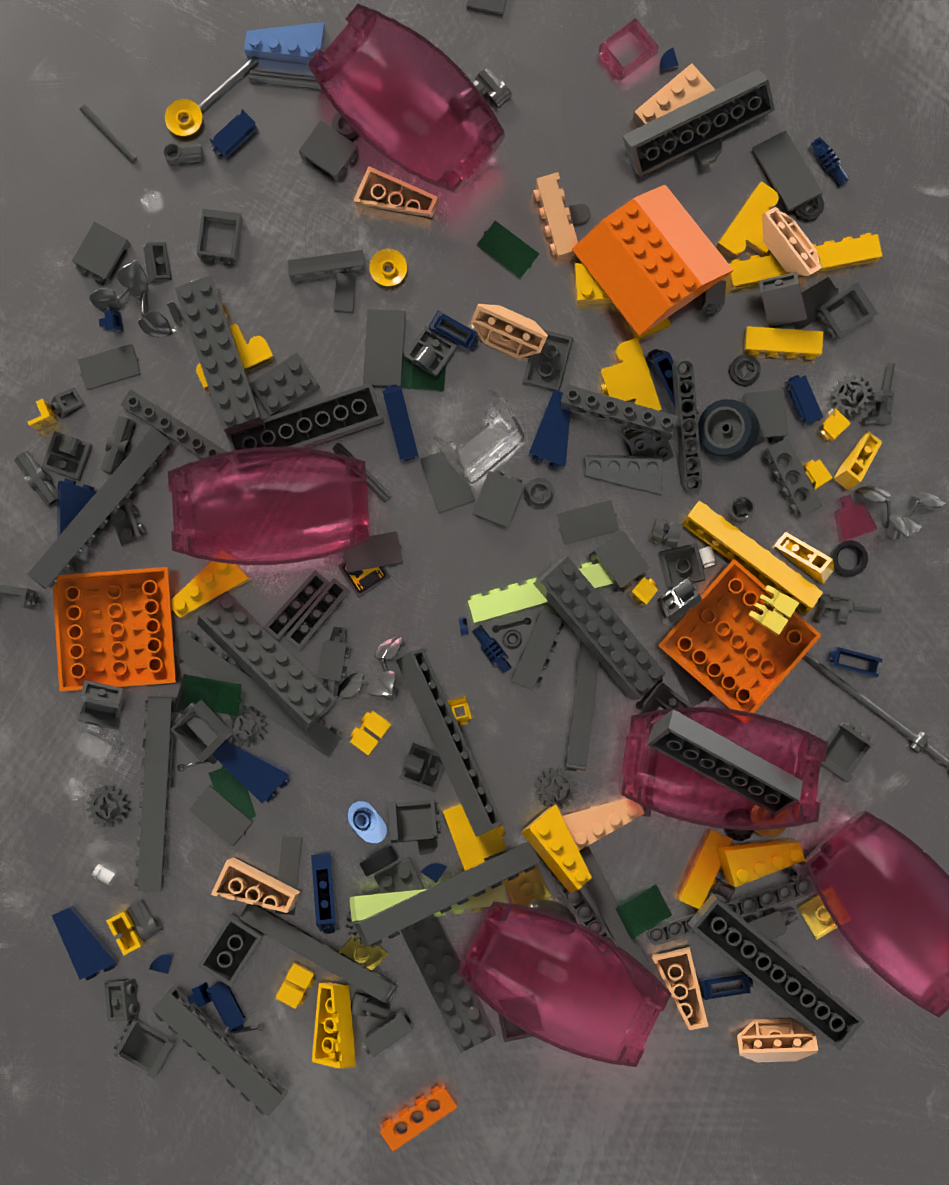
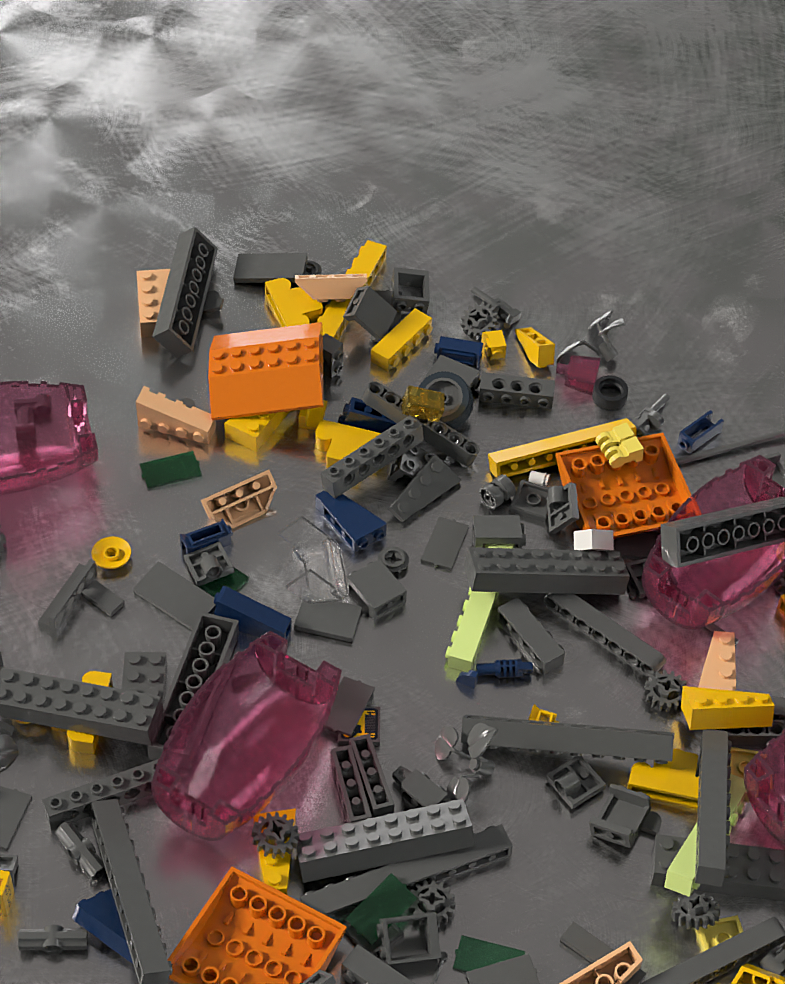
camera: 60 degrees left, 35 degrees down
dark grey plate [42,431,92,480] -> none
dark grey bracket [110,501,145,547] -> none
dark blue slope [212,741,290,803] -> none
dark blue slope [311,853,340,934] -> none
light blue piece [348,801,387,844] -> none
yellow piece [350,711,392,756] -> none
light nougat wedge [353,166,440,218] -> none
black tyre [359,846,398,877] -> none
dark blue tile [421,863,447,883] -> none
dark grey hinge [492,617,531,633] -> none
dark grey plate [503,630,522,649] -> none
dark grey tile [522,330,574,391] -> none
clear pink window [599,18,659,80] -> none
yellow slope [628,577,658,608] -> none
dark blue tile [659,48,679,72] -> none
dark grey wheel [727,496,755,523] -> none
dark grey gear [730,355,761,385] -> none
yellow slope [774,532,835,584] -> none
yellow window [803,459,833,490] -> none
dark blue hinge [811,137,850,186] -> none
none -> dark grey gear [251,812,300,859]
none -> clear yellow brick [402,385,444,422]
none -> white slope [574,529,614,551]

